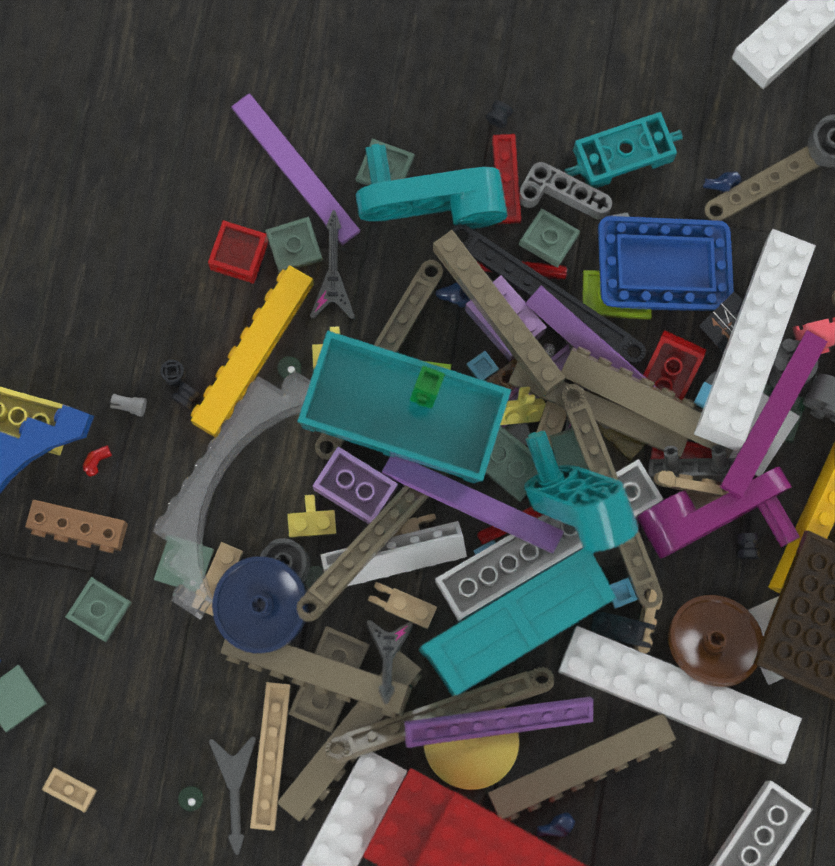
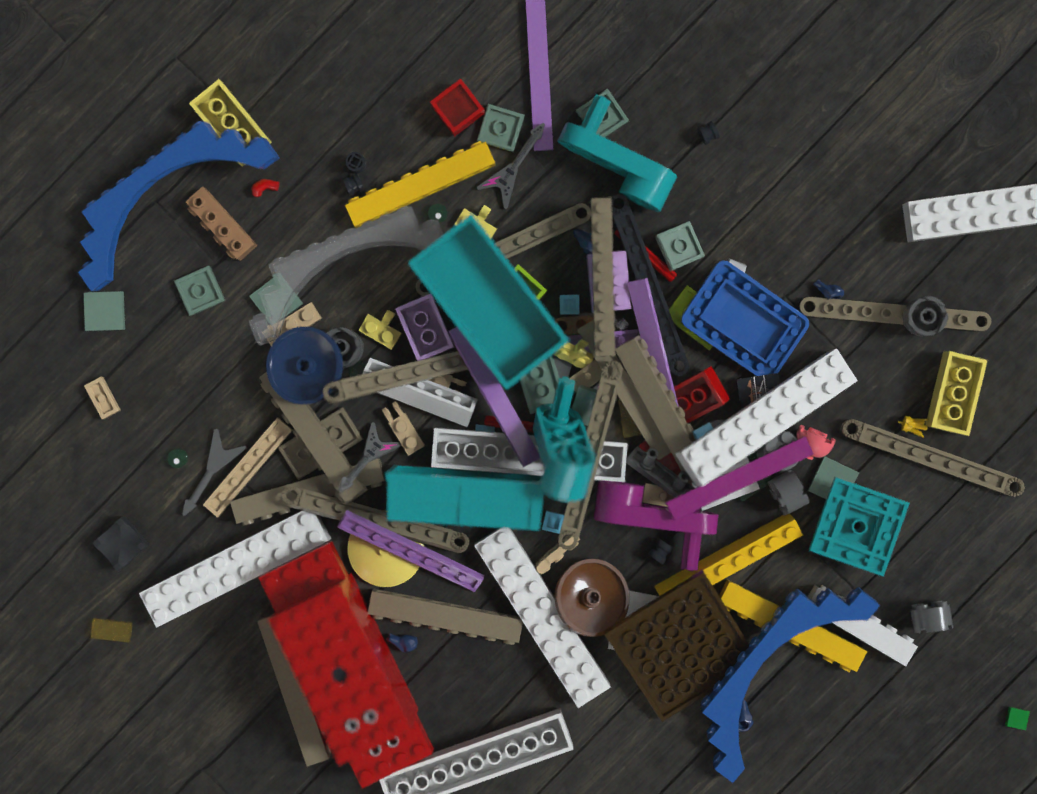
camera: 35 degrees right, 10 degrees up
light grey pin [110,394,147,417] -> none
green bracket [410,365,445,409] -> none
red tile [492,134,521,224] -> none
light grey beam [519,162,612,220] -> none
teal brick [565,112,683,189] -> none
black hinge [590,611,656,649] -> none
tan hinge [653,470,722,497] -> none

